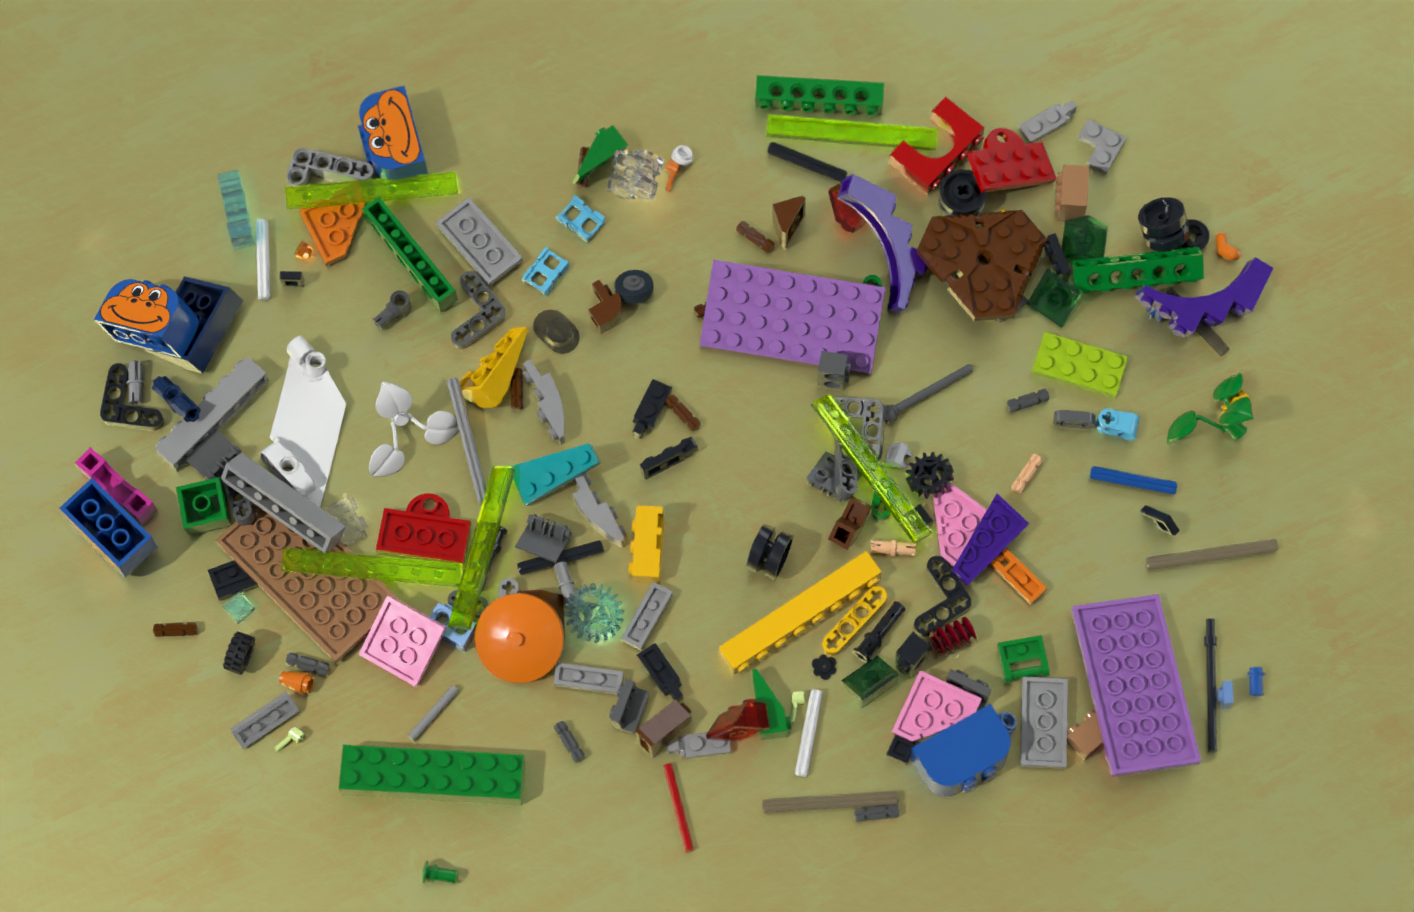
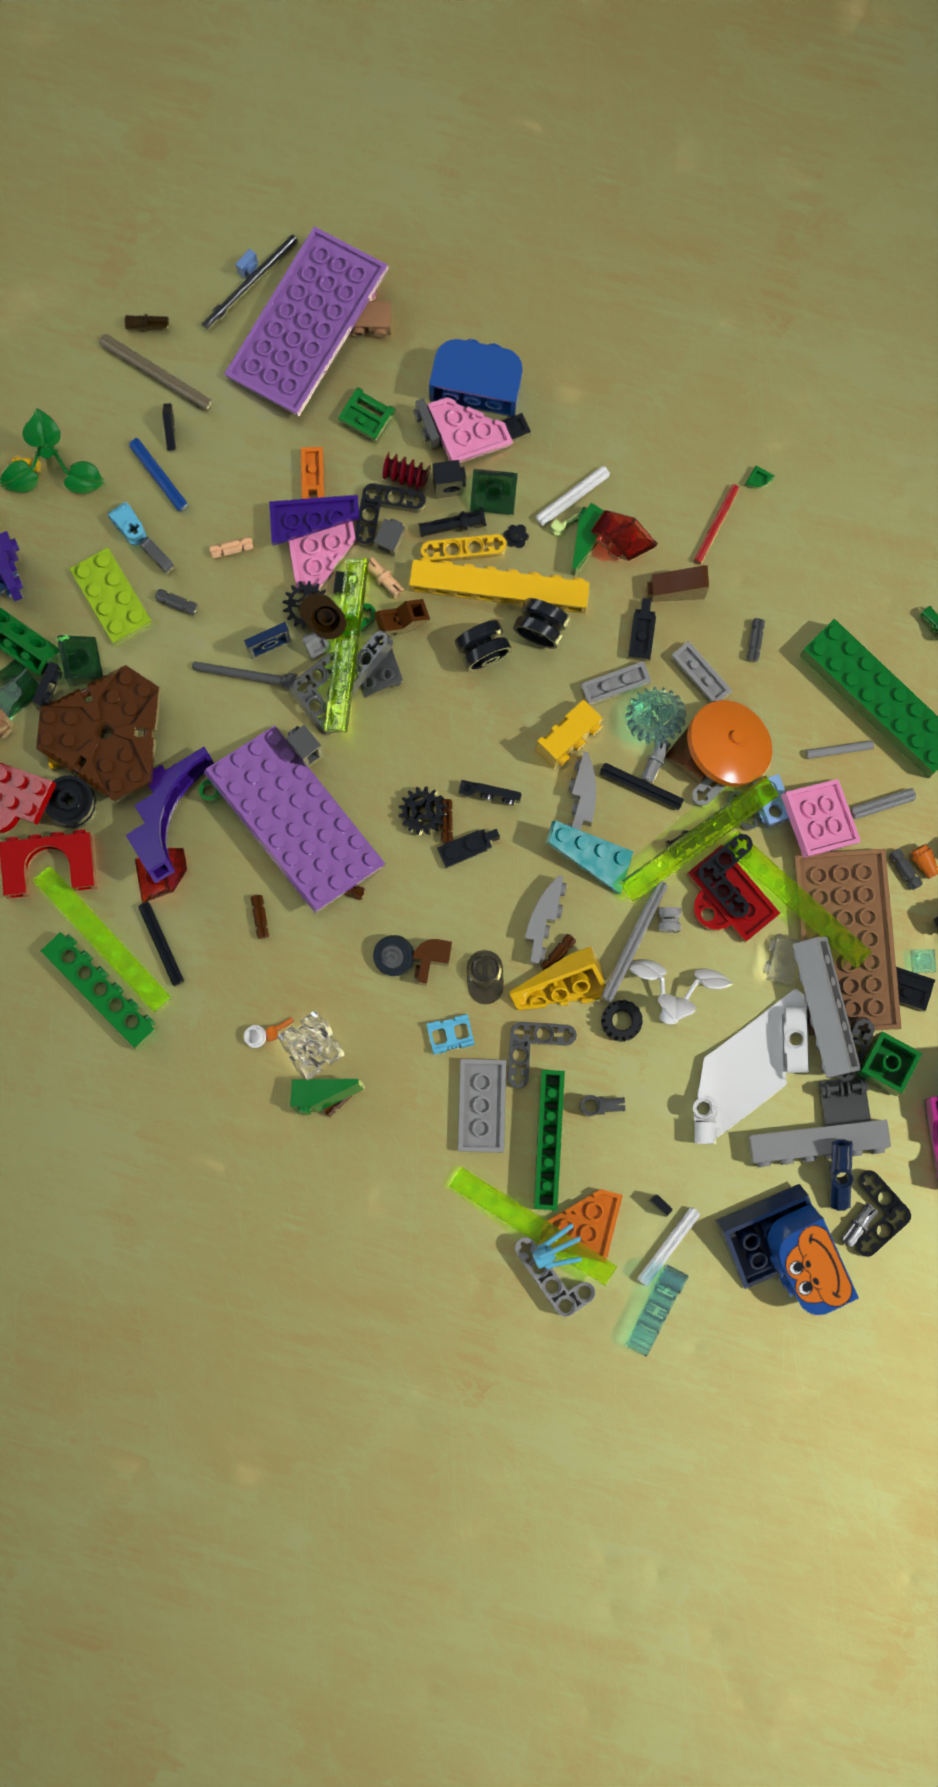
camera: 145 degrees left, 10 degrees up
clear orange hinge [294,241,313,260] -> none
brick [358,85,429,186] -> none
dark grey hinge [515,514,572,563] -> none
medium azure piece [556,195,606,243] -> none
dark grey bracket [609,679,650,734] -> none
light grey hinge [667,730,731,759] -> none
dark tan axle [762,791,898,813] -> none
reddish brown slope [773,196,806,250] -> none
dark grey axle [854,805,899,822] -> none
medium blue plate [998,712,1017,734] -> none
light grey plate [1020,677,1068,769] -> none
blue pin [1247,667,1265,696] -> none
none -> dark brown axle [125,314,169,331]
none -> dark blue tile [244,622,291,659]
none -> dark brown piece [299,593,347,639]
none -> dark grey brick [374,518,405,557]
none -> black gear [398,786,448,836]
none -> black wheel [513,598,570,649]
none -> medium azure plant [532,1224,582,1270]
none -> black tyre [601,1000,643,1042]
none -> light grey wheel [659,907,682,933]
none -> black beam [697,834,753,919]
none -> green tile [744,465,775,489]
none -> light grey axle [851,788,916,819]

